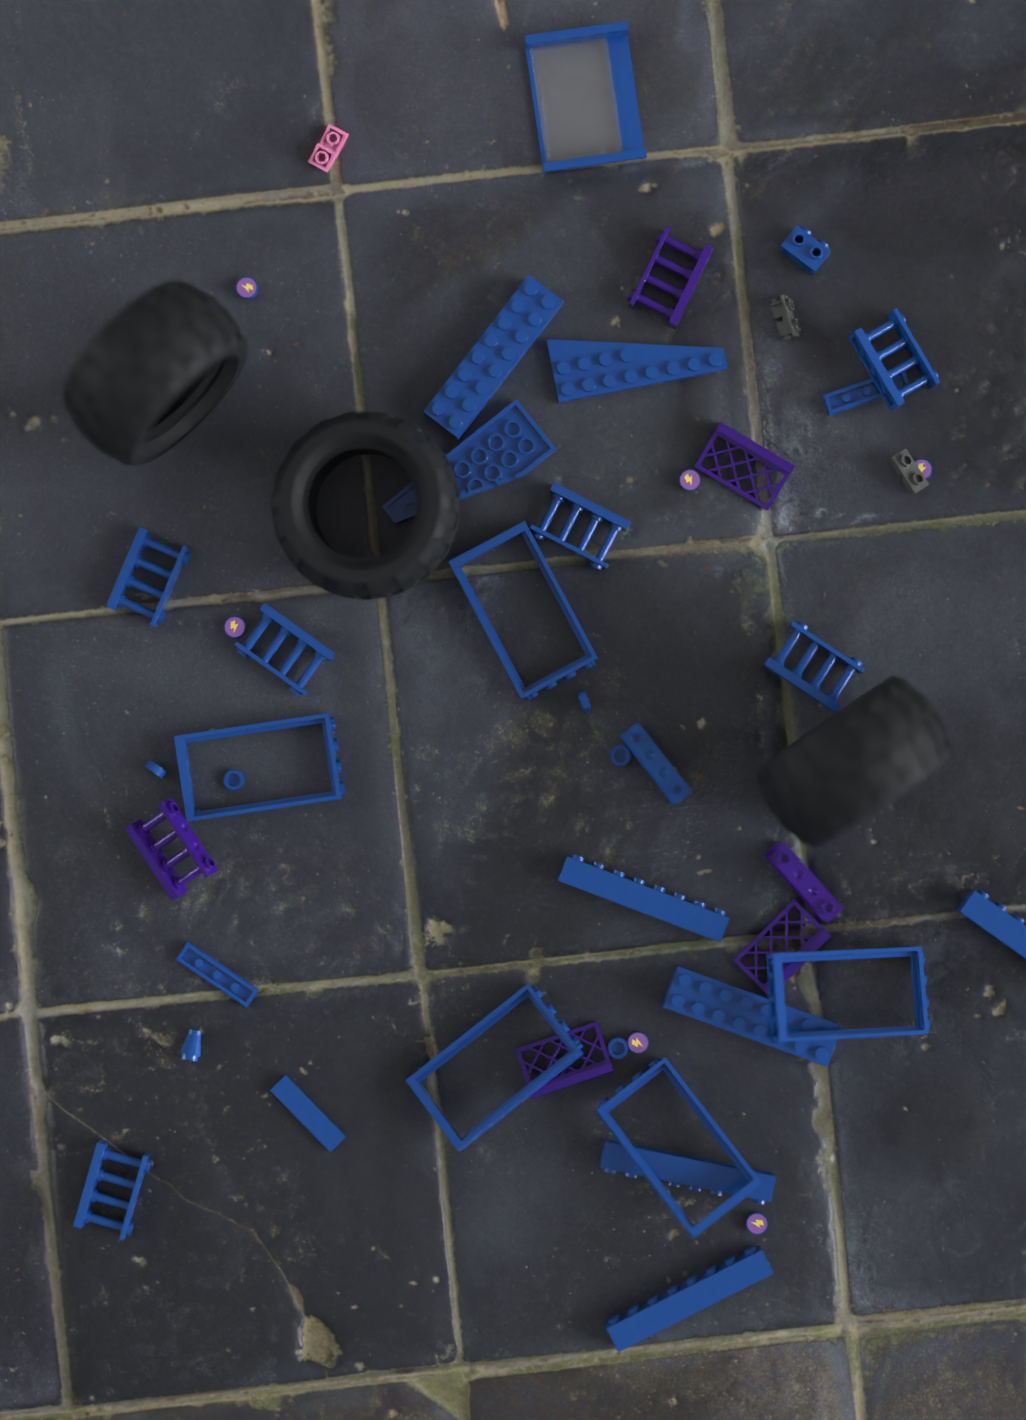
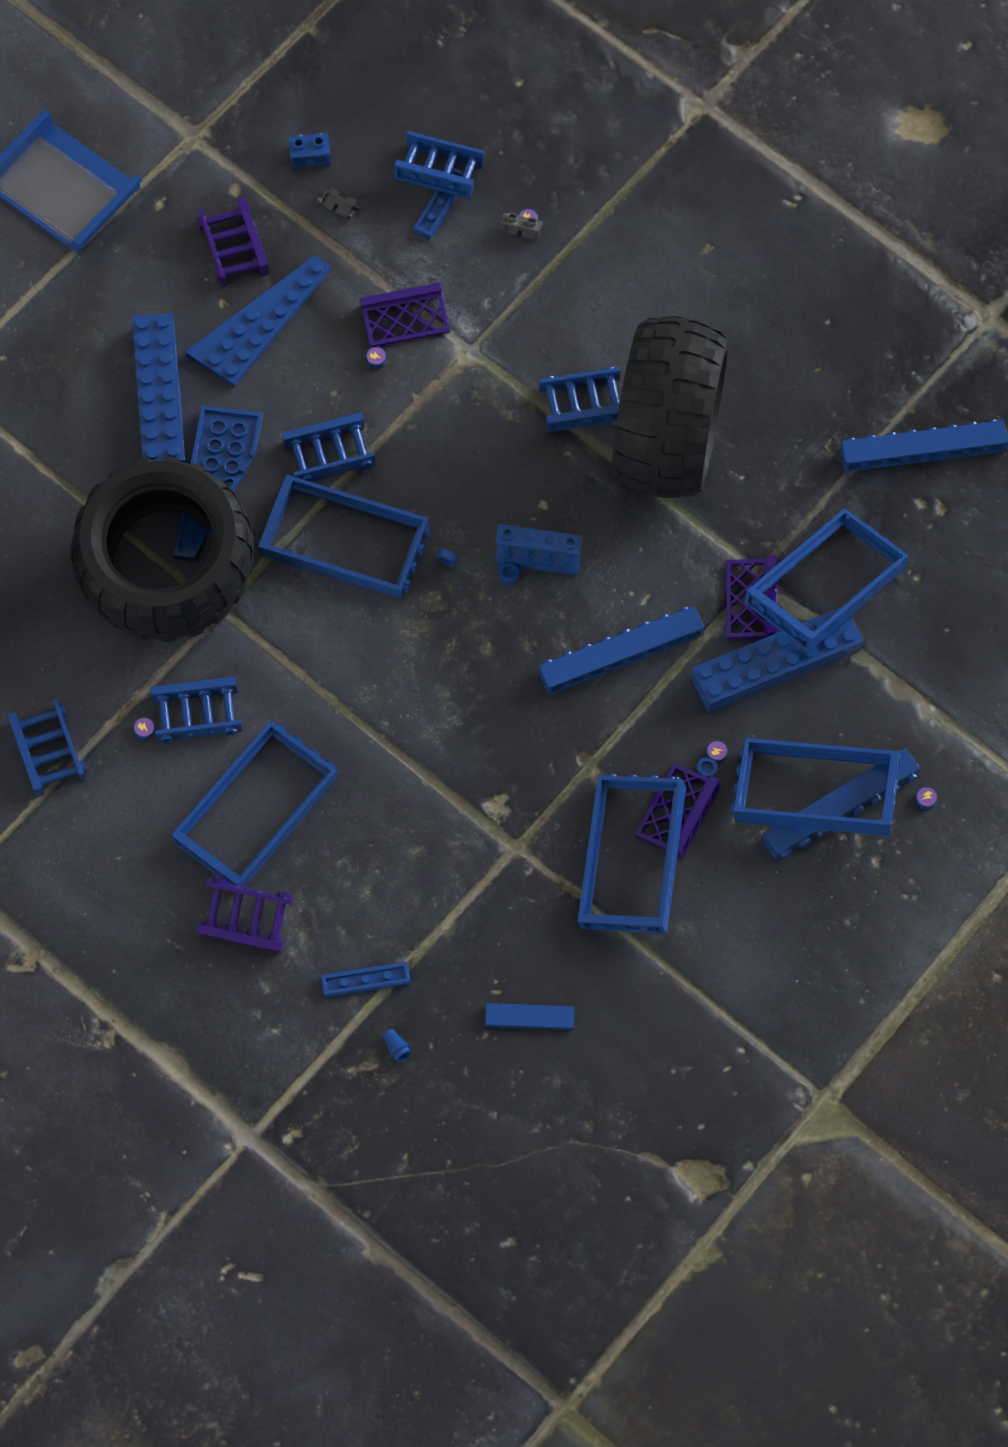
camera: 45 degrees left, 20 degrees down
blue fence [73,1139,152,1241] -> none
blue tile [145,760,166,779] -> none
blue tile [223,769,245,791] -> none
blue brick [606,1246,773,1352] -> none
dark purple fence [763,841,844,923] -> none

